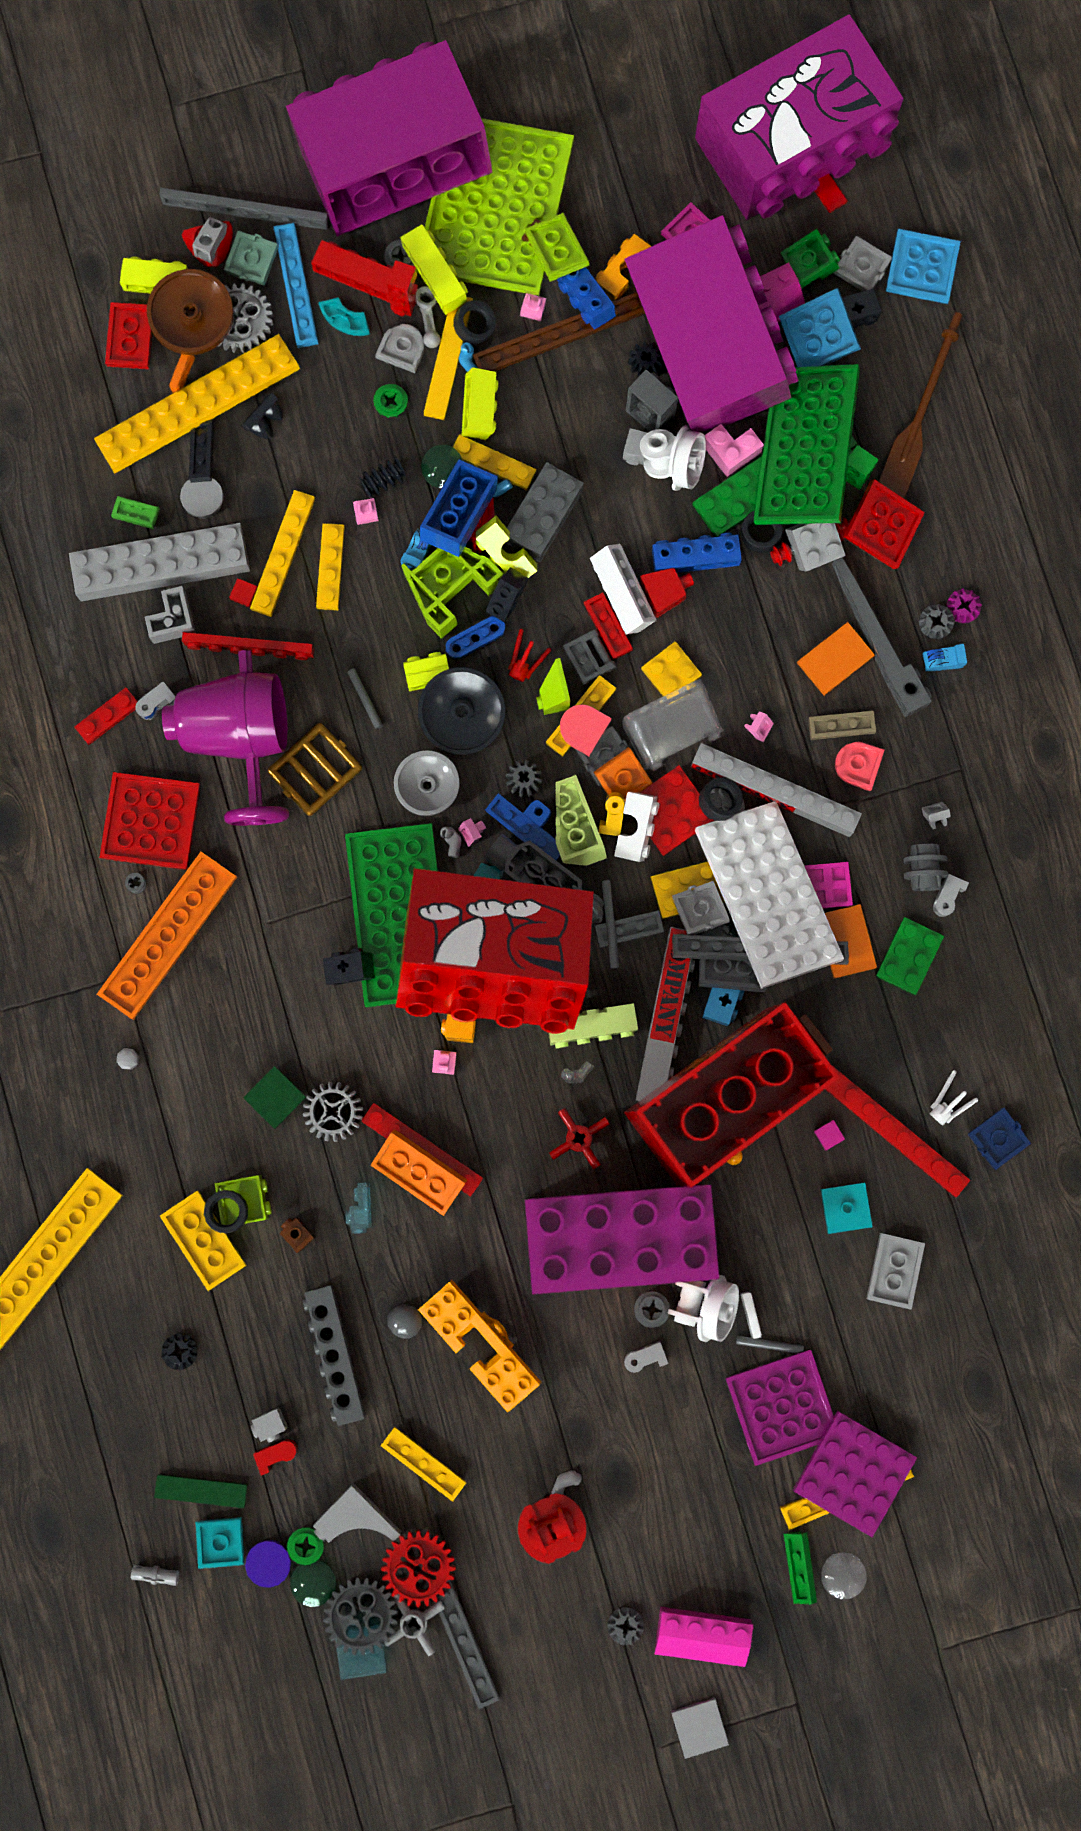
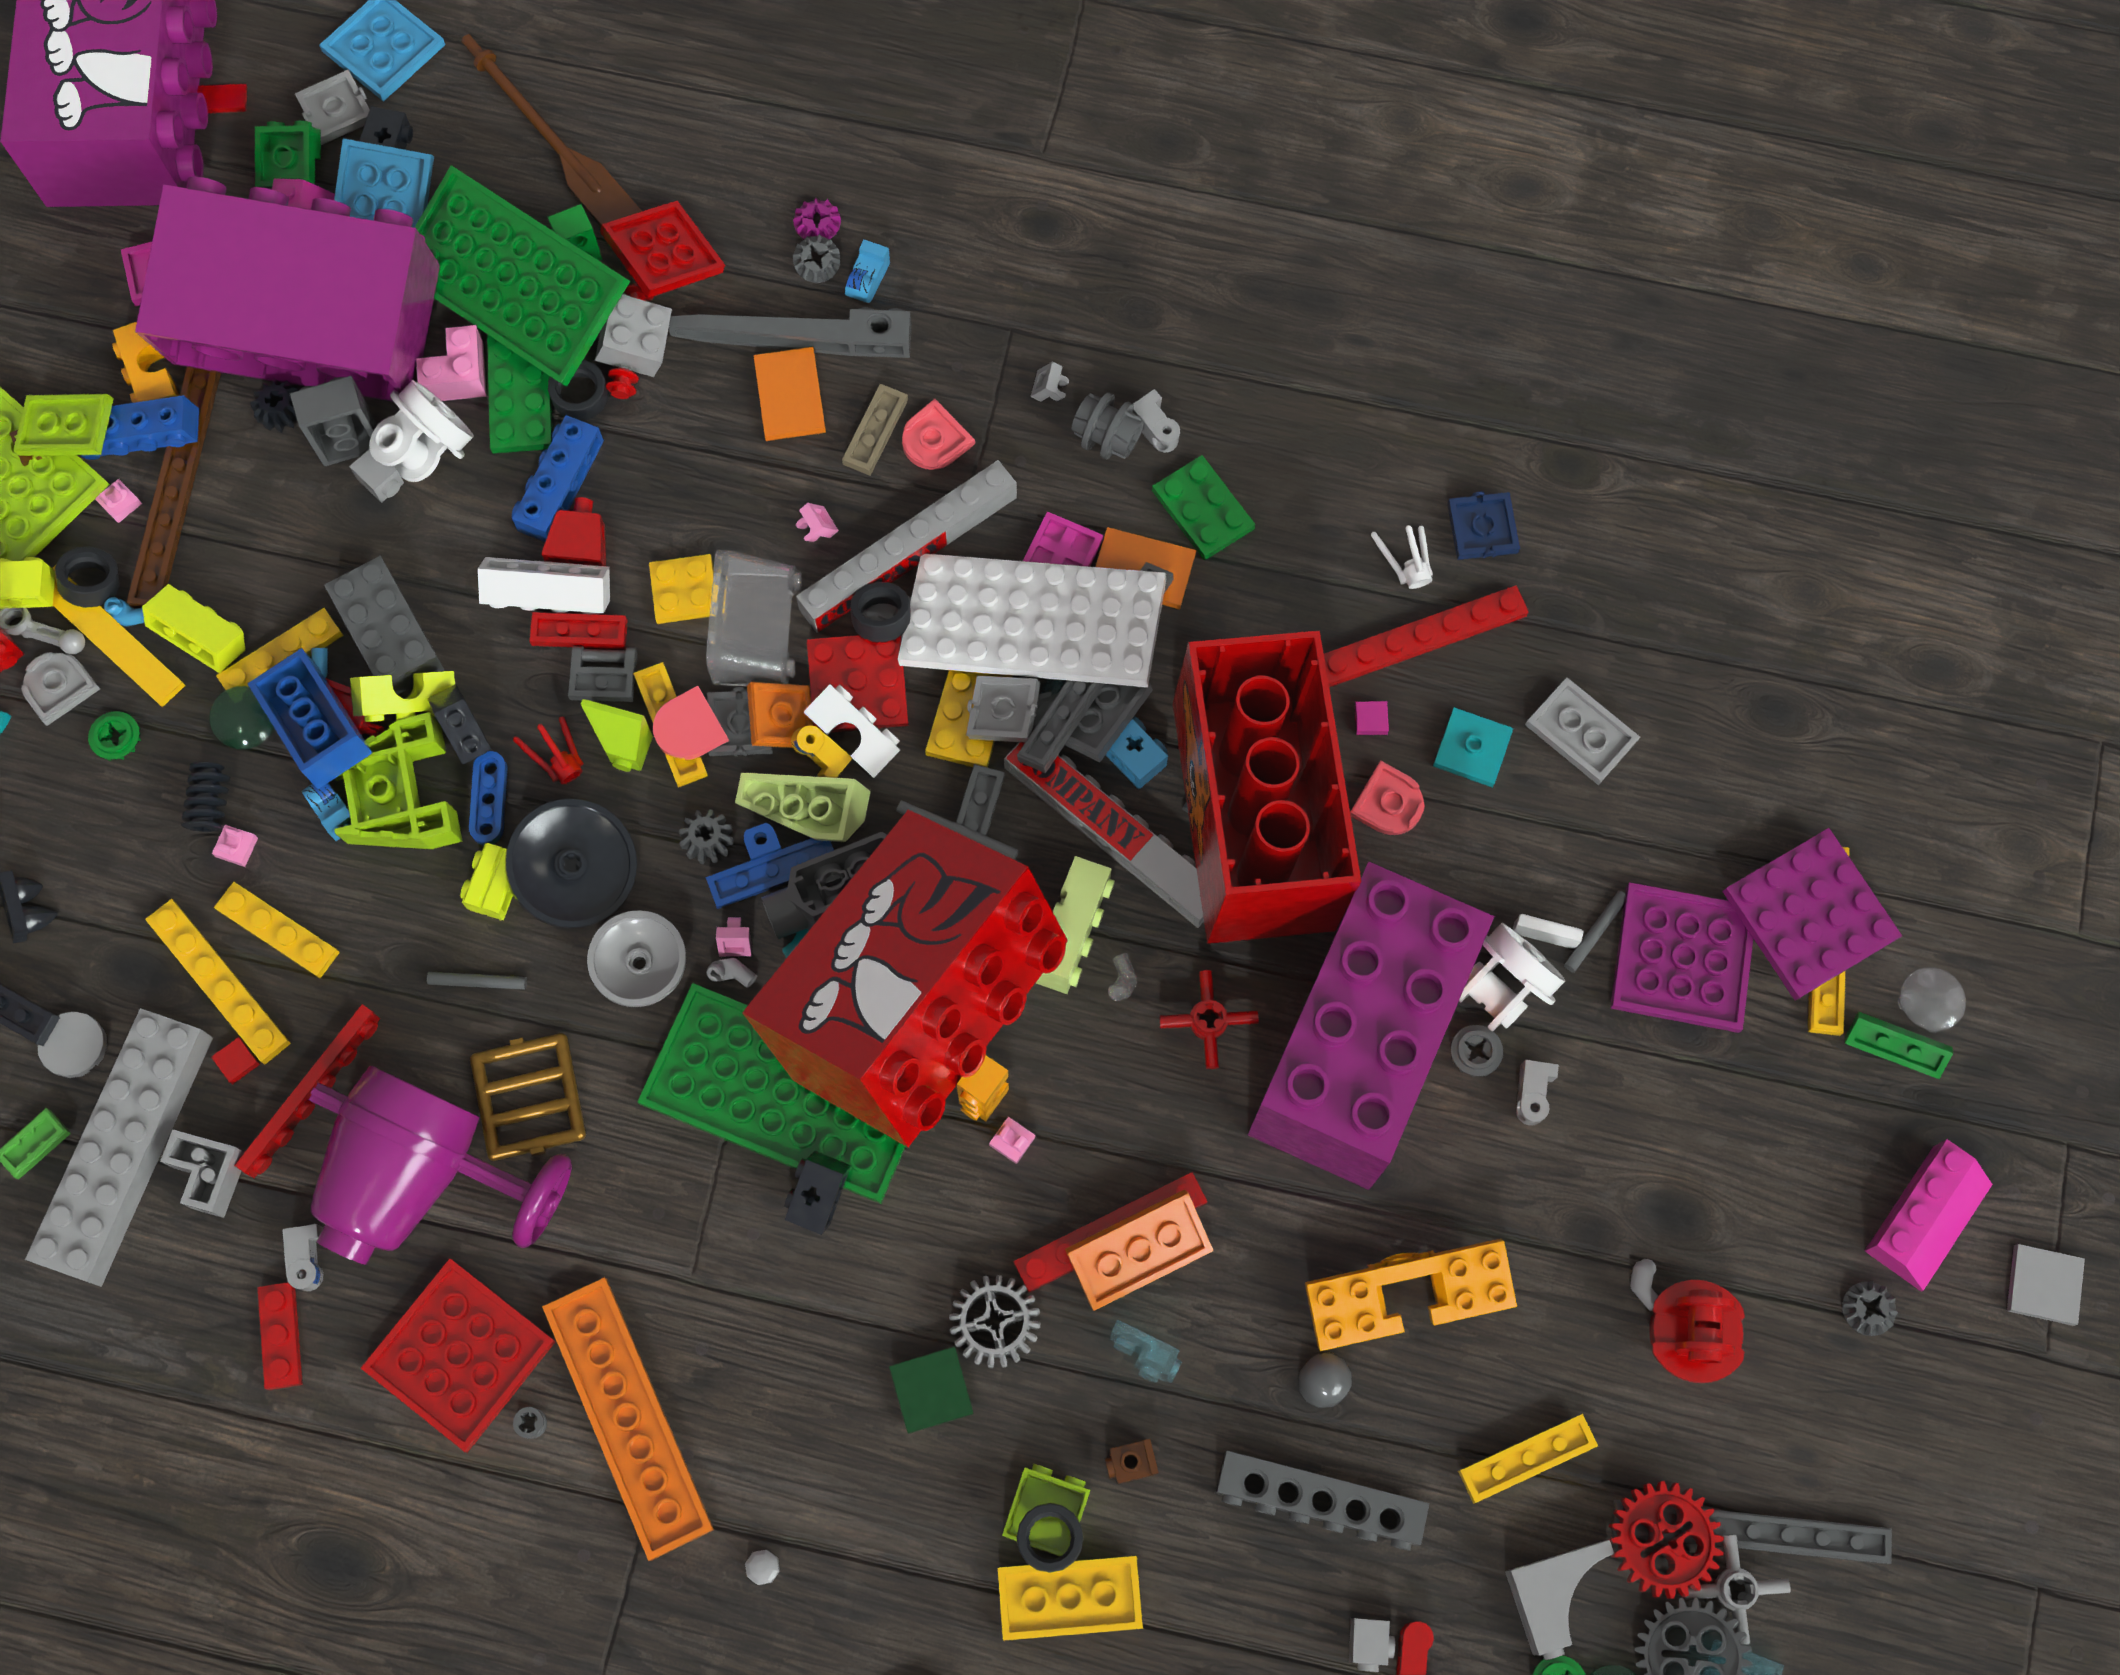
camera: 60 degrees left, 10 degrees down
none -> coral tile [1350,760,1425,835]

